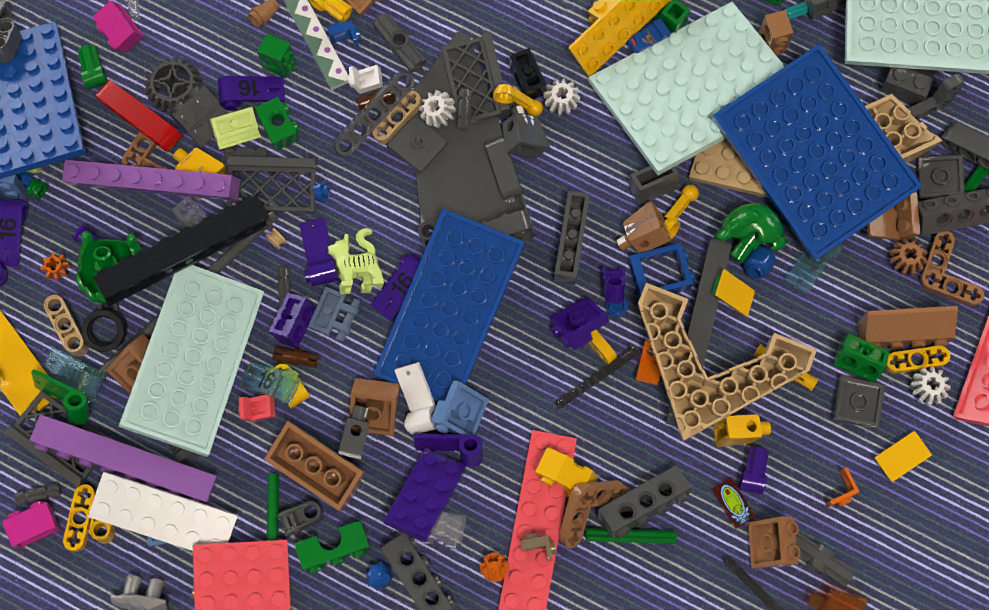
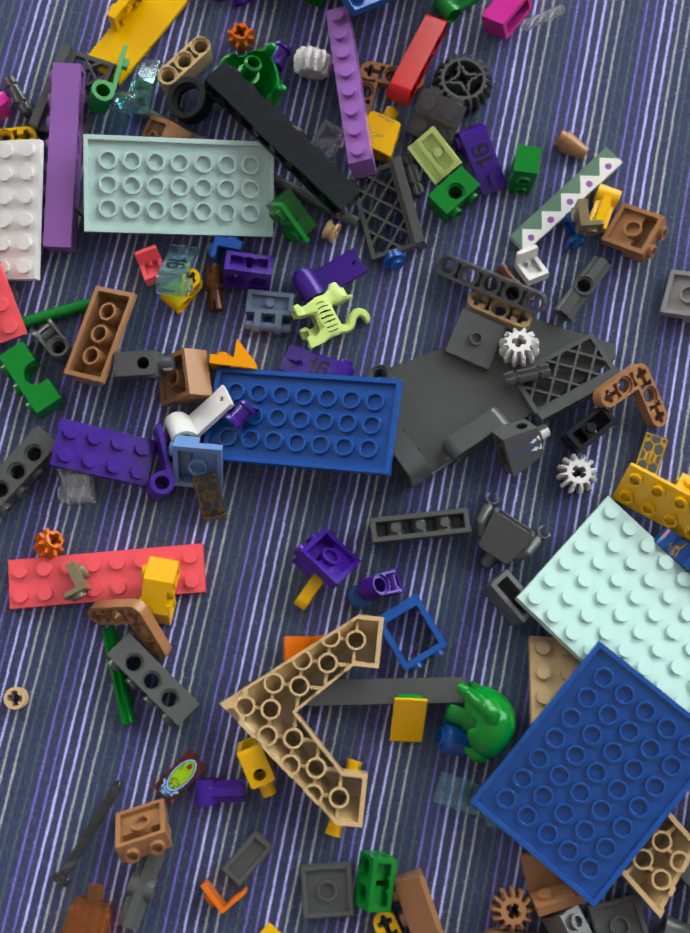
camera: 75 degrees right, 5 degrees up
dark grey axle [277,267,291,308] -> none
blue piece [365,561,393,591] -> none
yellow piece [493,84,543,117] -> none
clear smoke bar [555,344,641,409] -> none
medium nougat torso [617,201,671,253] -> none
yellow piece [665,184,699,240] -> none
none -> clear smoke tile [192,472,227,522]
none -> blue bracket [208,235,245,263]
none -> light orange slope [209,339,258,370]
none -> dark grey tile [221,829,274,887]
none -> dark purple bush [225,398,257,431]
none -> green bracket [266,188,317,244]
none -> white gear [293,45,331,81]
none -> dark grey torso [476,492,551,569]
none -> dark tan bracket [570,198,604,237]
none -> medium nougat beam [593,363,668,427]
none -> dark grey tile [634,431,669,475]

